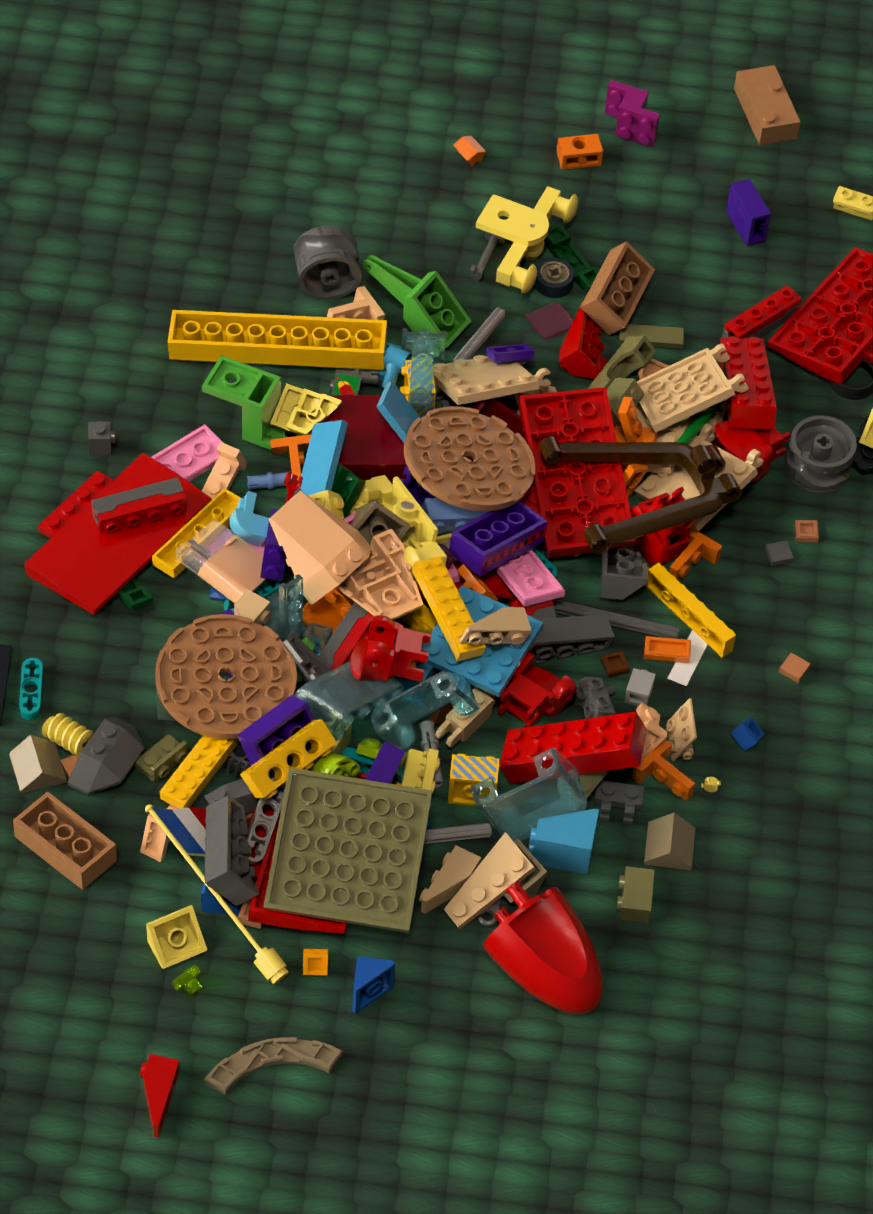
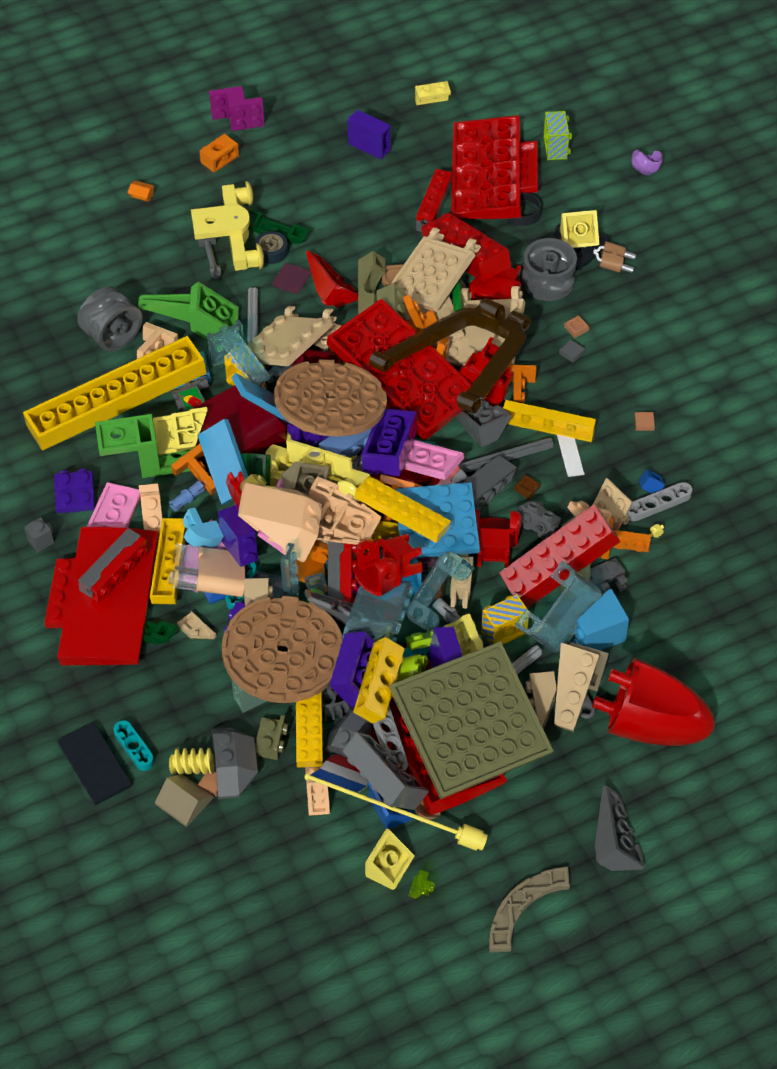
camera: 30 degrees left, 0 degrees up
medium nougat brick [13,791,117,890] -> none
red slope [140,1053,180,1138] -> none
light orange tile [303,949,328,976] -> none
blue slope [352,956,395,1014] -> none
dark azure pin [382,345,412,388] -> none
tan slope [459,607,532,645] -> none
dark purple plate [486,344,535,364] -> none
medium nougat brick [580,241,655,335] -> none
olive brick [616,866,655,923] -> none
olive tile [619,324,684,349] -> none
light grey brick [624,668,656,706] -> none
orange tile [644,636,691,663] -> none
dark tan slope [644,812,695,871] -> none
medium nougat brick [734,65,800,145] -> none
none -> dark purple plate [54,469,95,513]
none -> tan tile [177,612,216,639]
none -> dark grey wedge [595,785,645,871]
none -> light grey beam [627,482,692,521]

